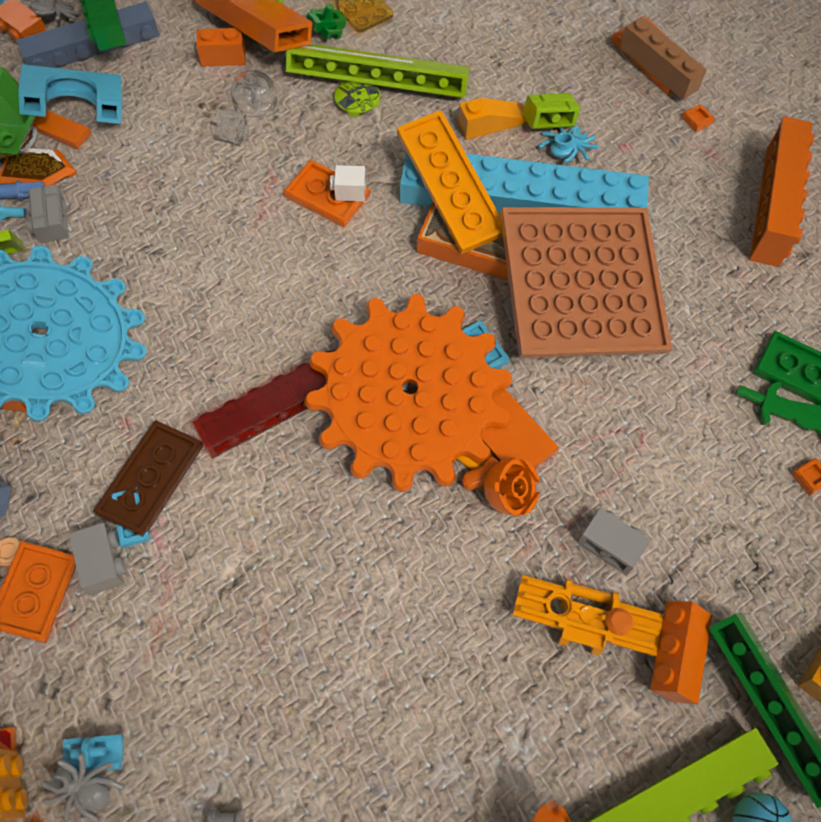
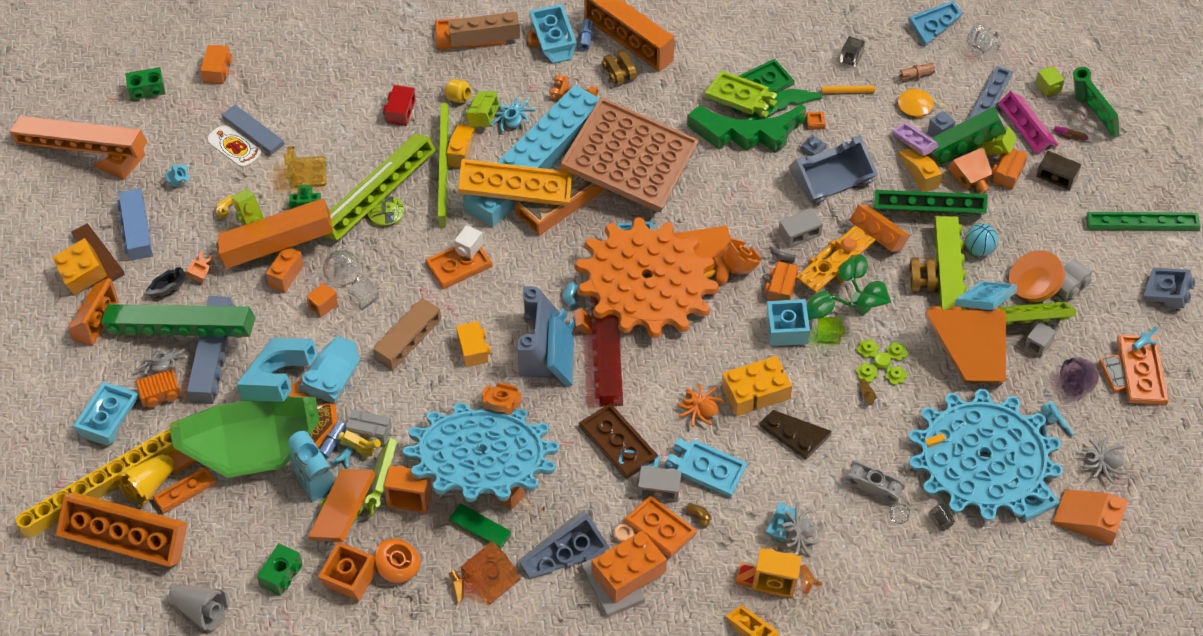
camera: 60 degrees left, 10 degrees down
none -> medium azure slope [299,336,360,404]
none -> orange brick [306,283,338,318]
none -> yellow piece [337,430,381,457]
none -> medium nougat brick [373,298,441,371]
none -> red brick [383,85,416,126]
none -> lime tile [438,103,449,227]
none -> yellow head [444,79,472,103]
none -> light orange brick [456,321,491,367]
none -> orange plate [482,383,522,415]
none -> sand blue windscreen [517,286,560,377]
none -> medium azure slope [529,4,577,64]
none -> dark azure tile [547,308,576,387]
none -> orange bar [549,75,598,100]
none -> medium azure arm [563,282,579,310]
none -> orange tile [572,308,592,335]
none -> medium blue axle [579,19,593,51]
none -> pearl gold brick [601,50,637,85]
none -> medium azure tile [665,438,748,498]
none -> orange animal [677,383,726,427]
none -> pearl gold arm [686,503,712,527]
none -> green arch [687,104,806,152]
none -> lime tile [705,70,777,118]
none -> light orange piece [721,356,792,416]
none -> dark brown wing [760,410,832,460]
none -> orange brick [765,261,799,301]
none -> medium azure brick [766,299,810,346]
none -> dark grey bar [769,246,796,264]
none -> sand blue windscreen [788,135,878,204]
none -> sand blue tile [801,134,827,156]
none -> green plant [806,254,891,320]
none -> clear neon green brick [817,317,845,345]
none -> lime plant [856,339,908,385]
none -> pearl gold bar [859,379,877,405]
none -> pearl gold brick [909,257,939,292]

